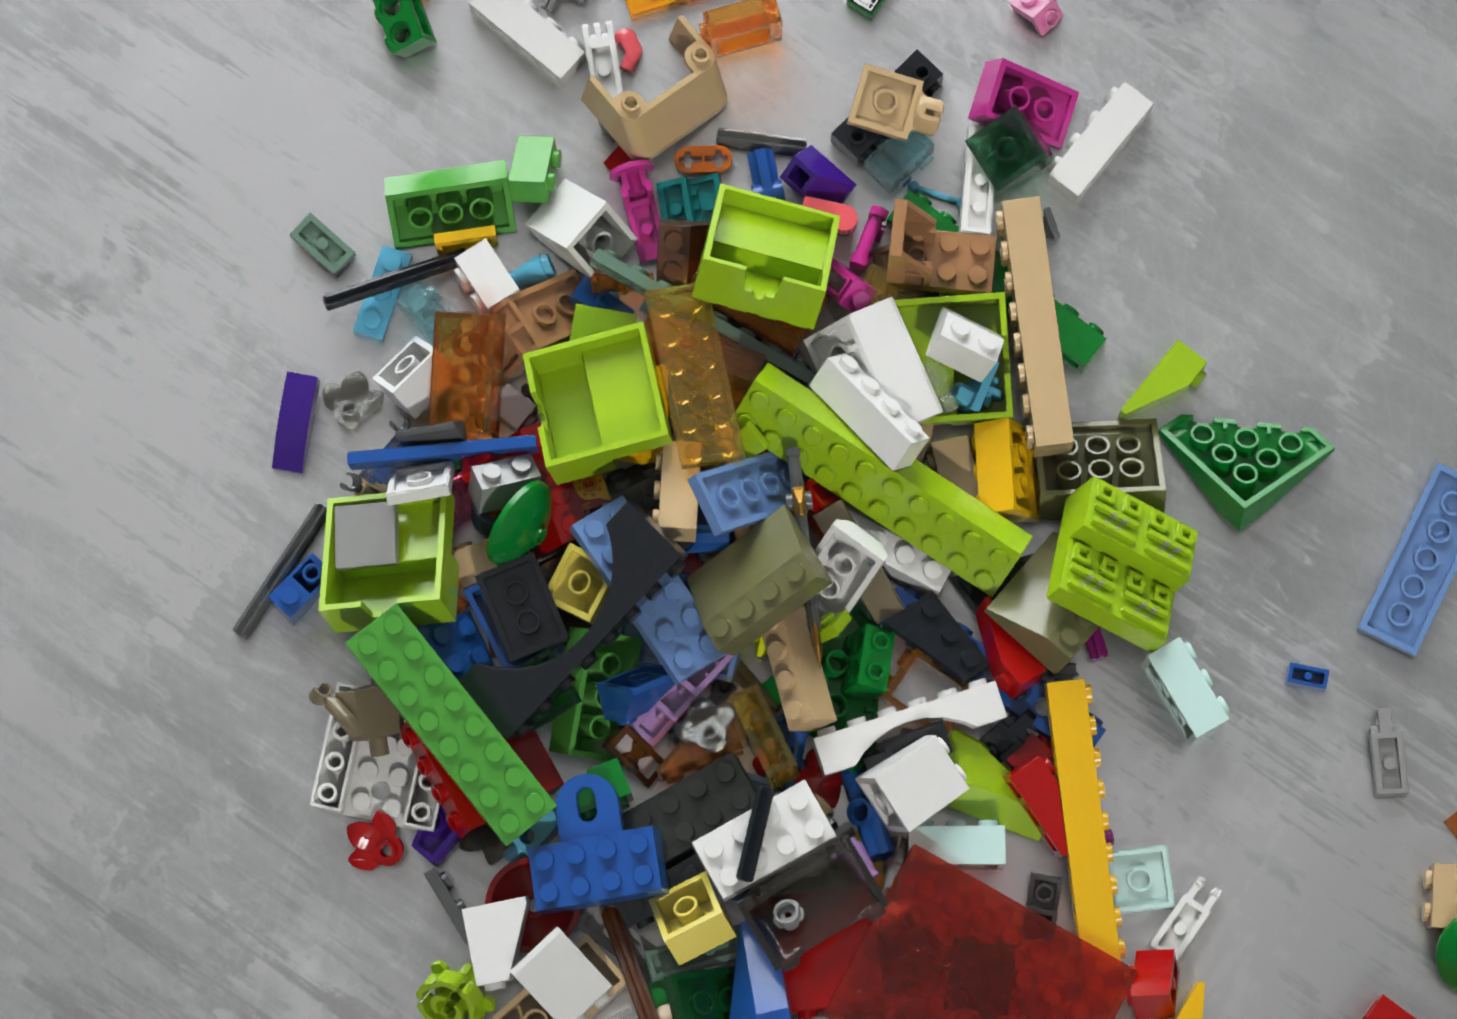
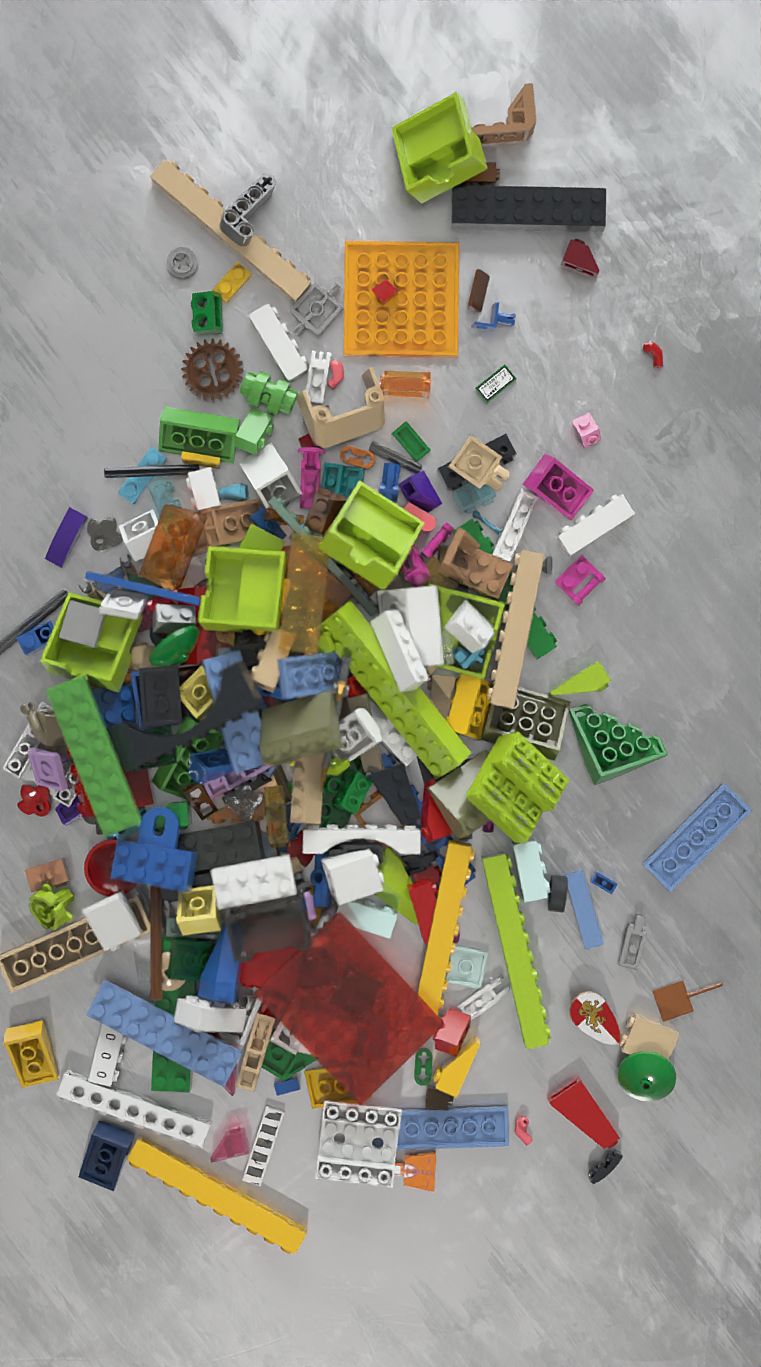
camera: 15 degrees right, 10 degrees up
sand green plate [289,212,356,277] -> none
dark grey slope [395,420,467,447] -> none
dark grey plate [424,867,469,946] -> none
white slope [462,896,530,992] -> none
black axle [736,786,774,882] -> none
light grey plate [773,899,804,931] -> none
clear green slope [965,106,1056,192] -> none
dark grey slope [1021,872,1063,944] -> none
none -> nougat brick [25,858,71,892]
none -> lavender tile [27,747,69,791]
none -> reddish brown gear [181,338,244,402]
none -> bright green piece [240,371,298,415]
none -> green tile [392,421,431,462]
none -> lime brick [481,851,552,1050]
none -> black tyre [548,875,568,913]
none -> dark pink plate [555,555,606,606]
none -> medium blue tile [564,870,604,950]
none -> shield [569,991,620,1045]

